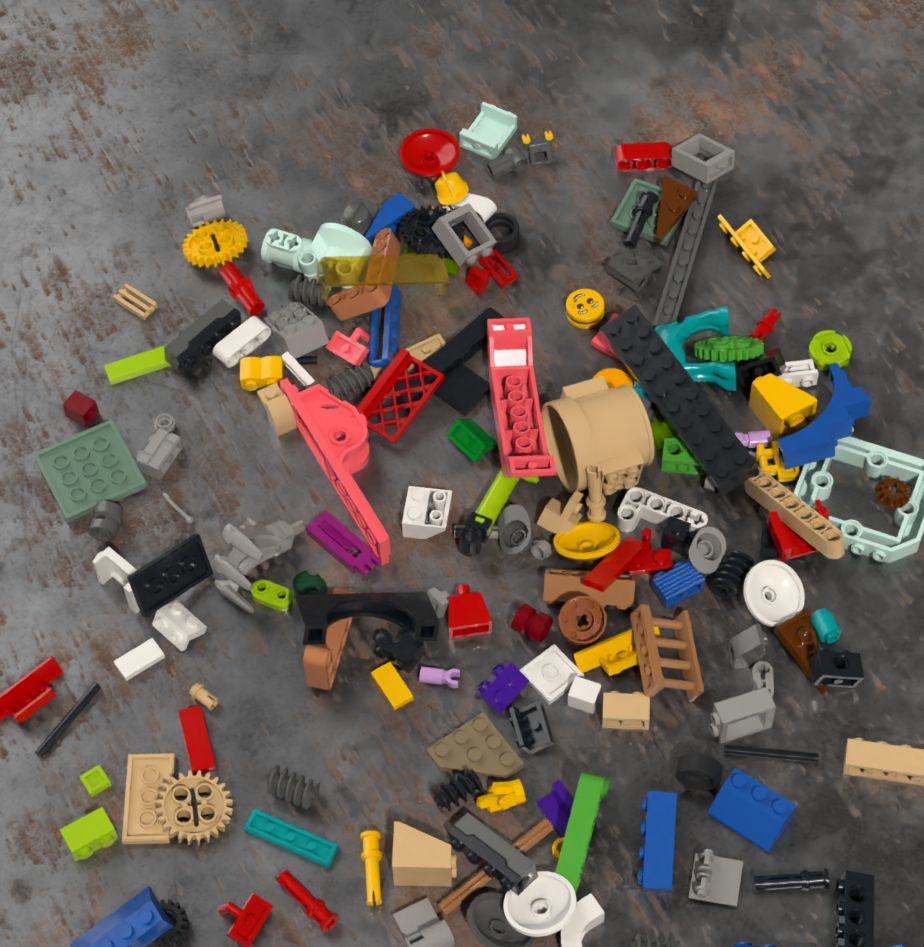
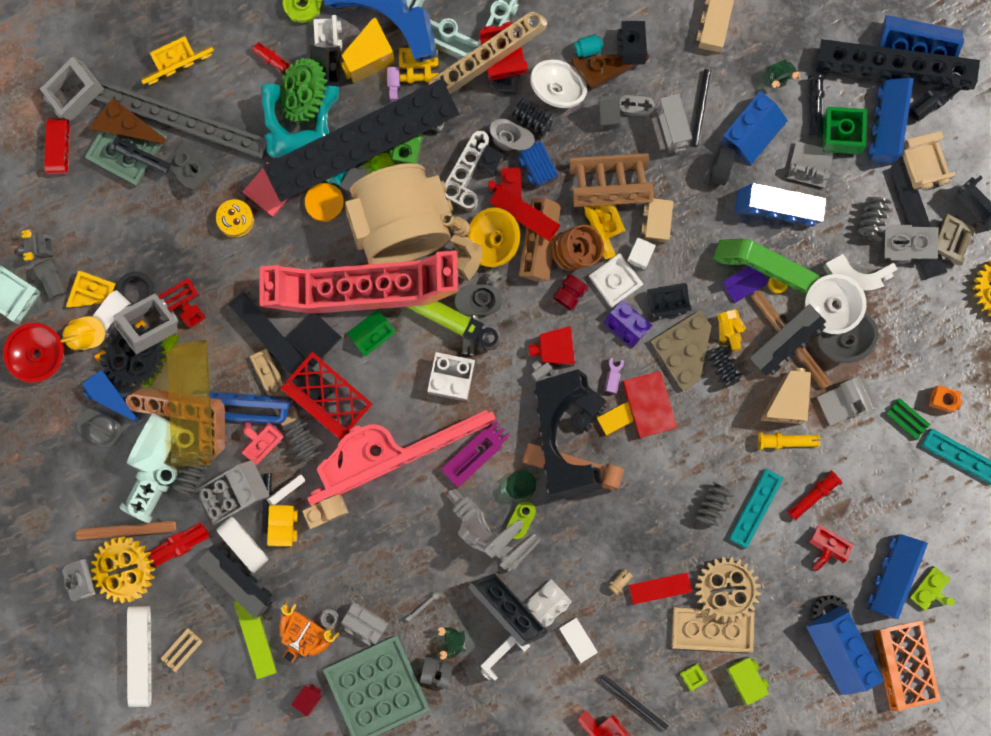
camera: 90 degrees left, 25 degrees up
none -> yellow wing [66,270,117,307]
none -> nougat axle [76,521,177,540]
none -> white beam [127,606,152,707]
none -> torso [280,601,339,663]
none -> clear green piece [438,627,466,659]
none -> tile [622,371,677,439]
none -> clear green piece [765,59,800,89]
none -> green brick [822,106,867,154]

